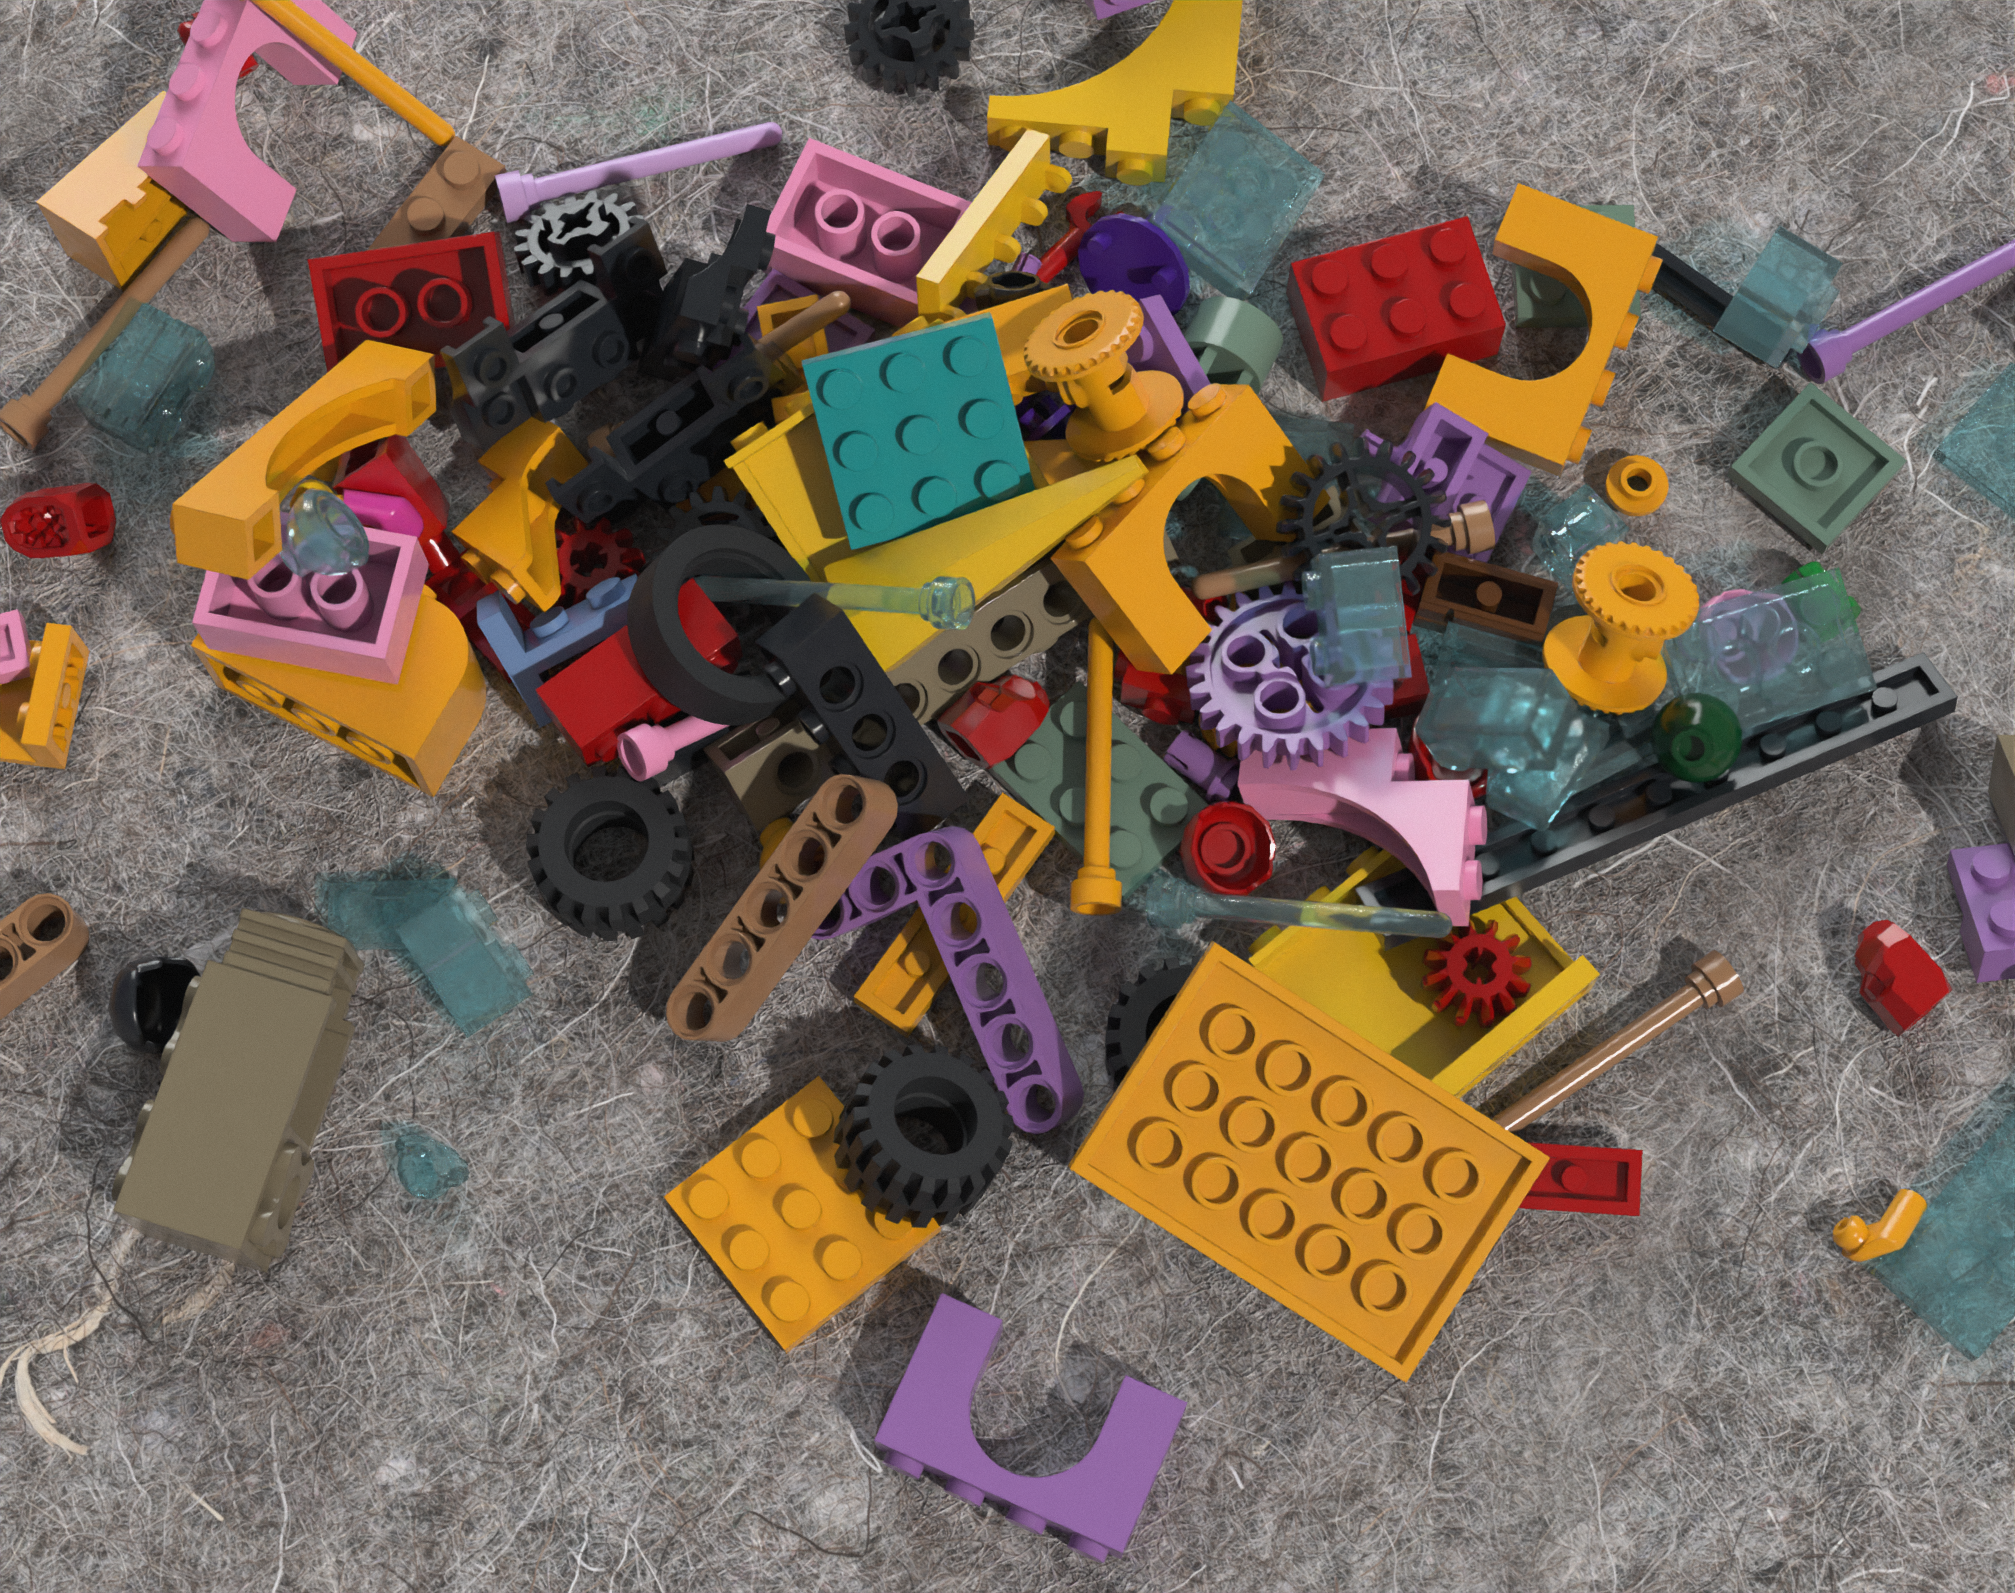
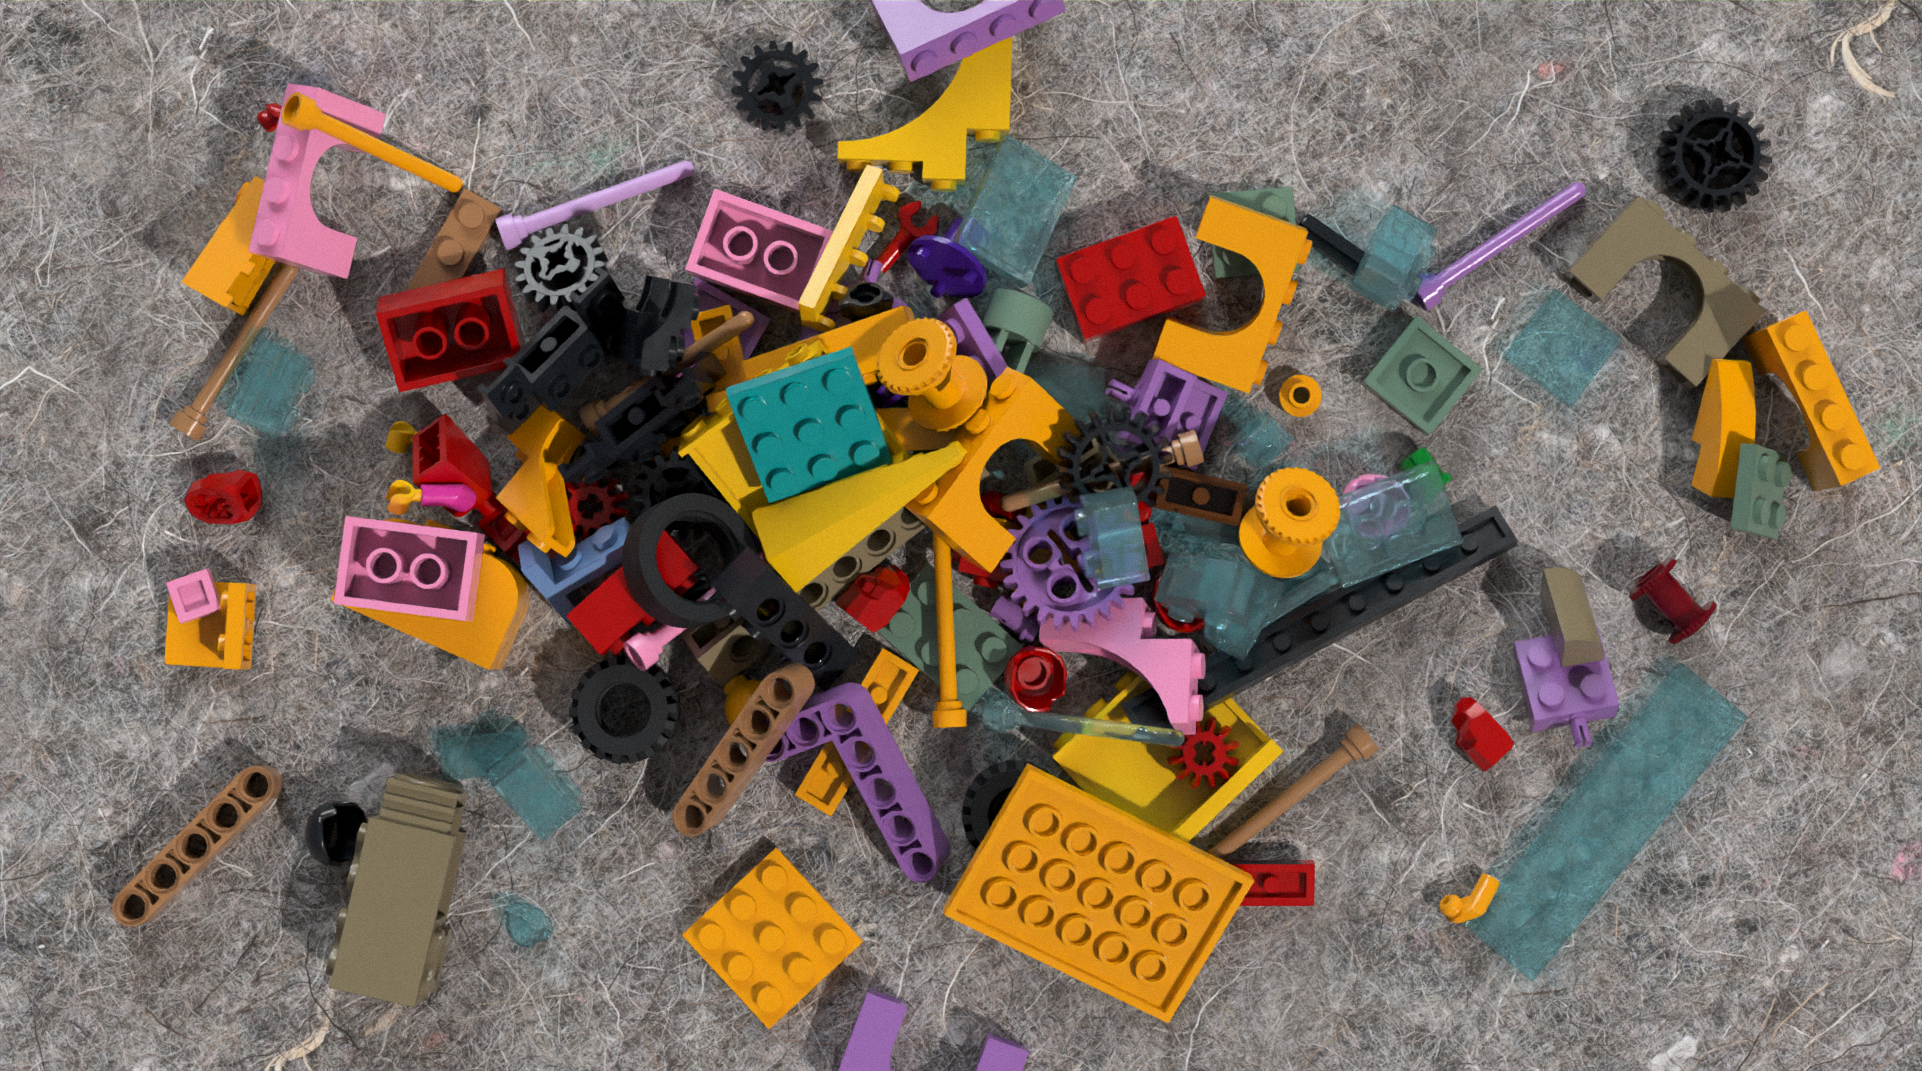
camera: 10 degrees left, 15 degrees up
light orange arch [170,340,436,580] -> none
clear light blue brick [279,488,369,577] -> none
clear light blue piece [695,575,975,630] -> none
black tyre [833,1044,1014,1228] -> none
dark green brick [1651,693,1742,782] -> none

